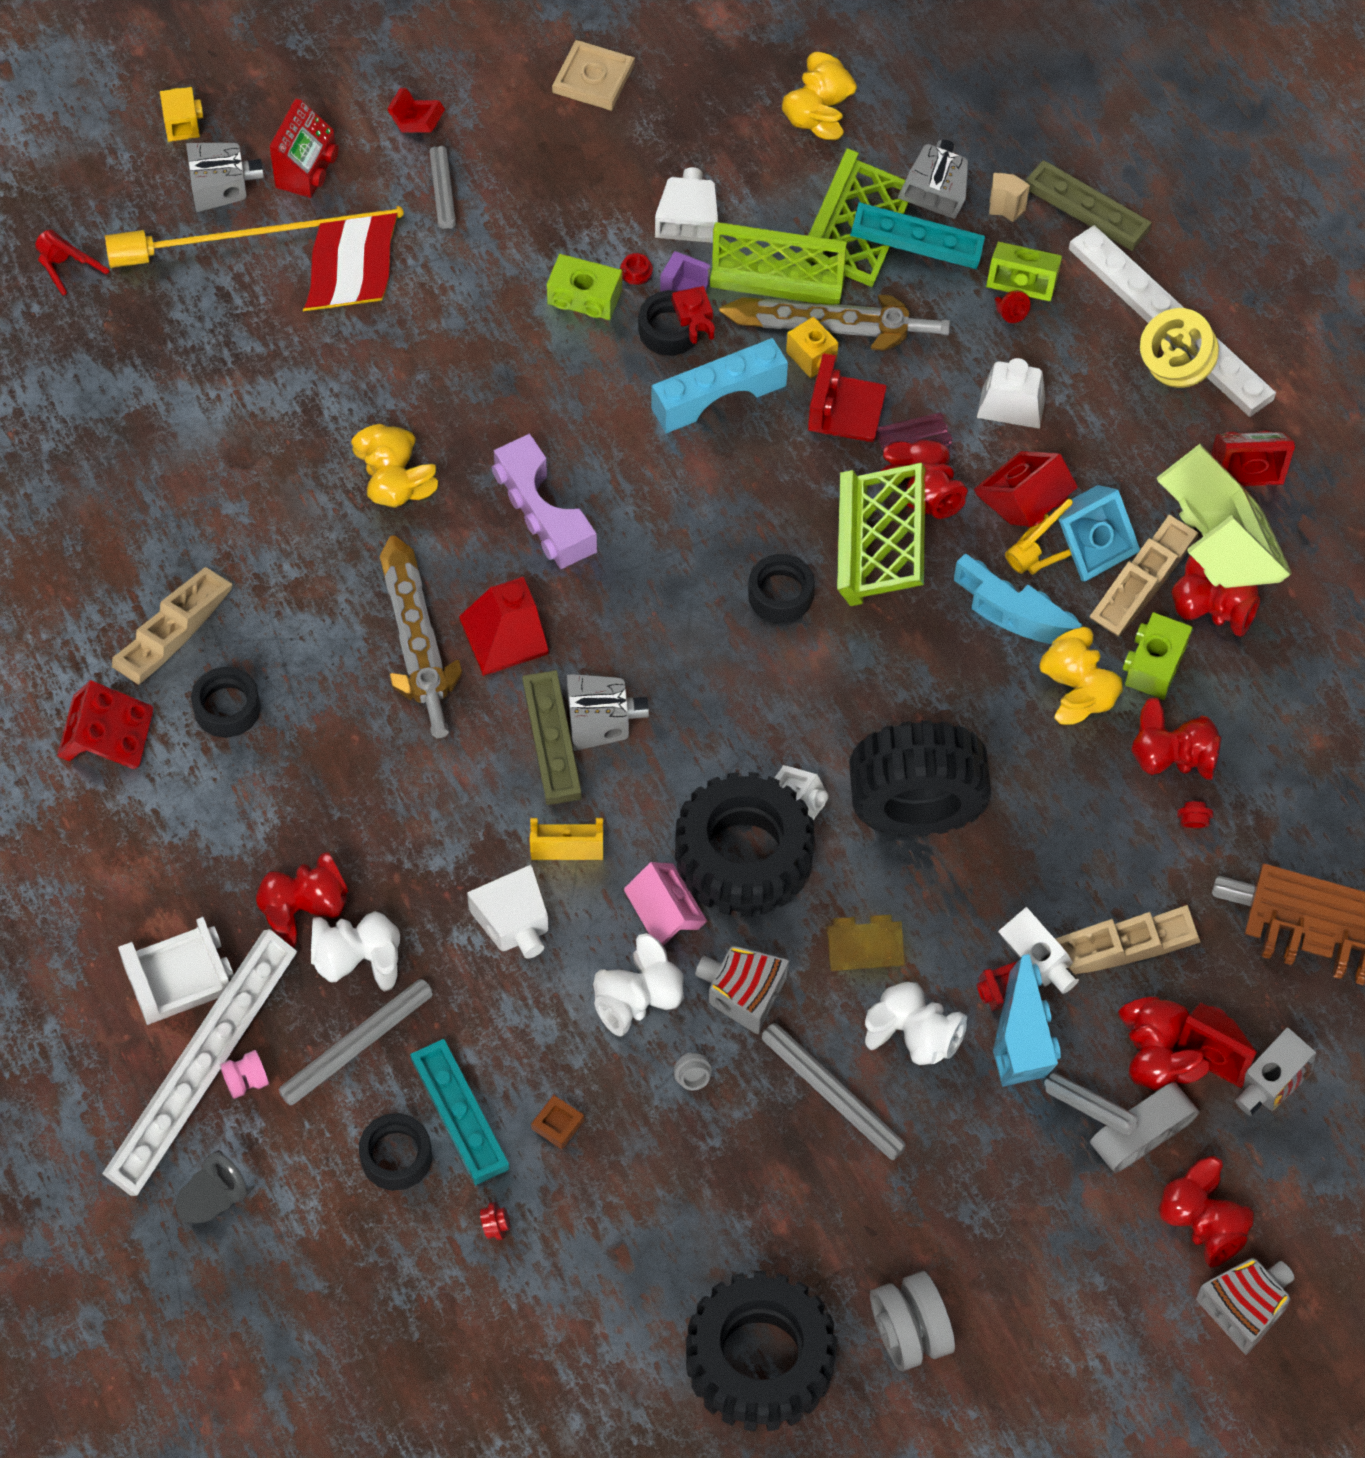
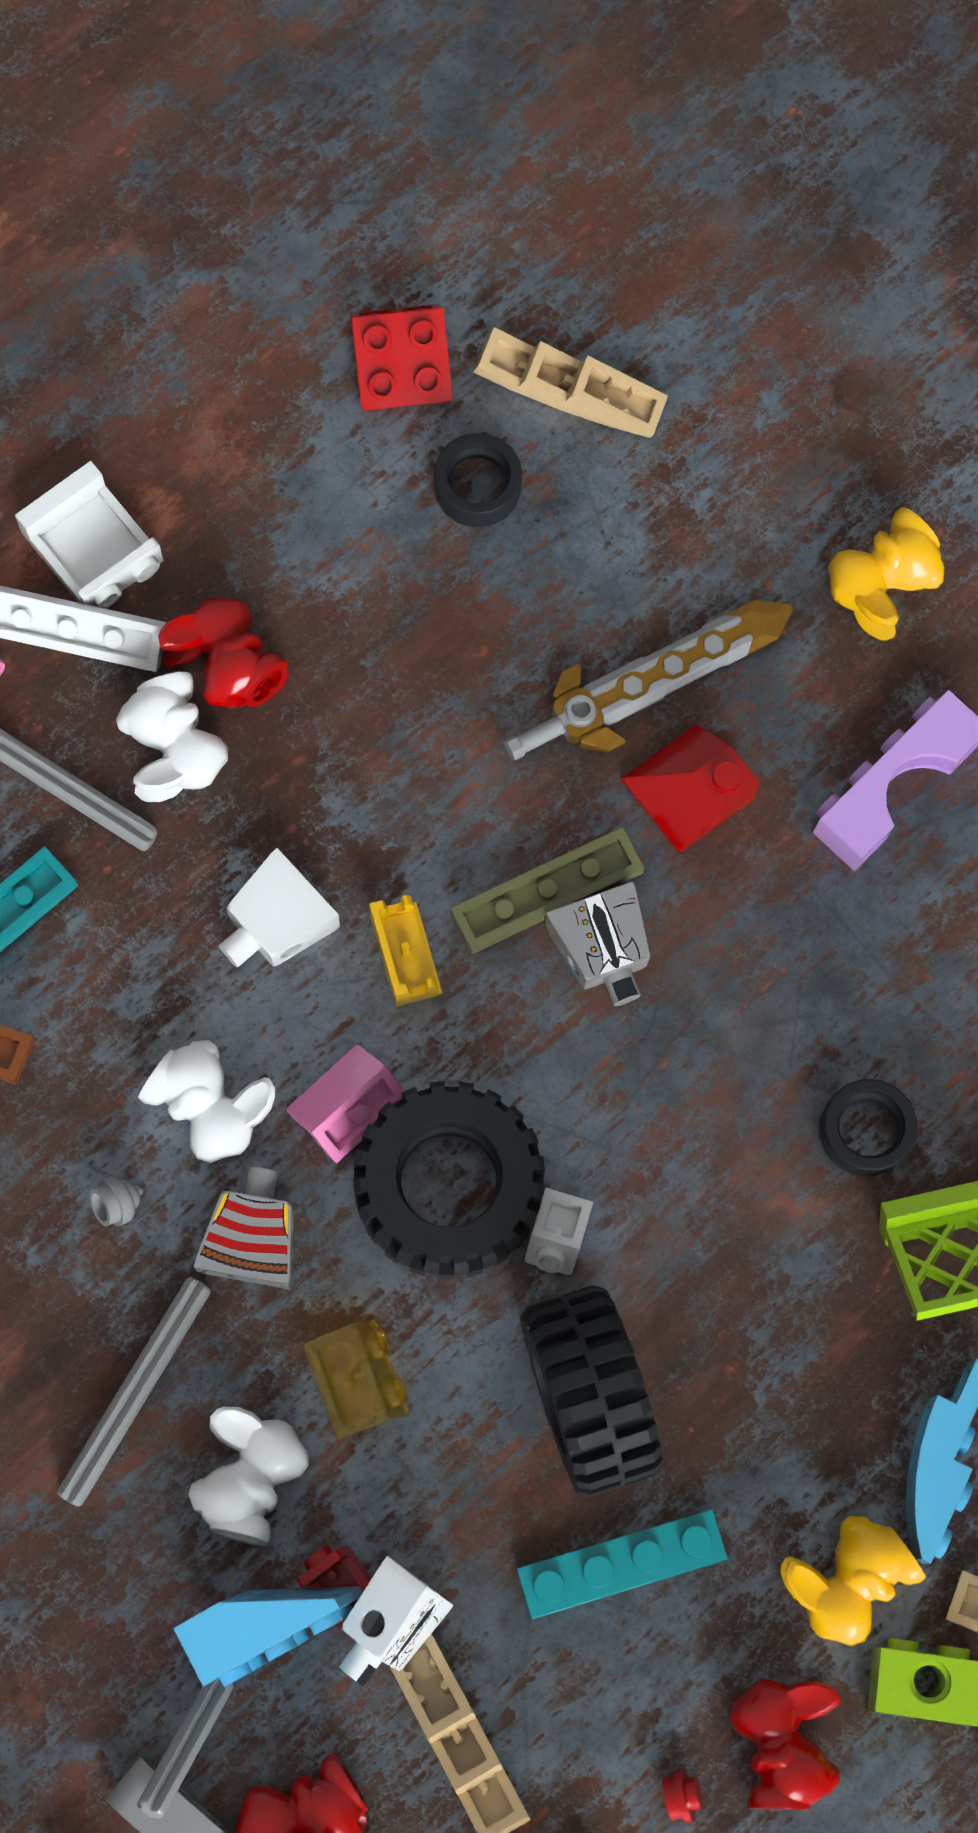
camera: 70 degrees right, 15 degrees up
none -> teal plate [516,1509,728,1619]

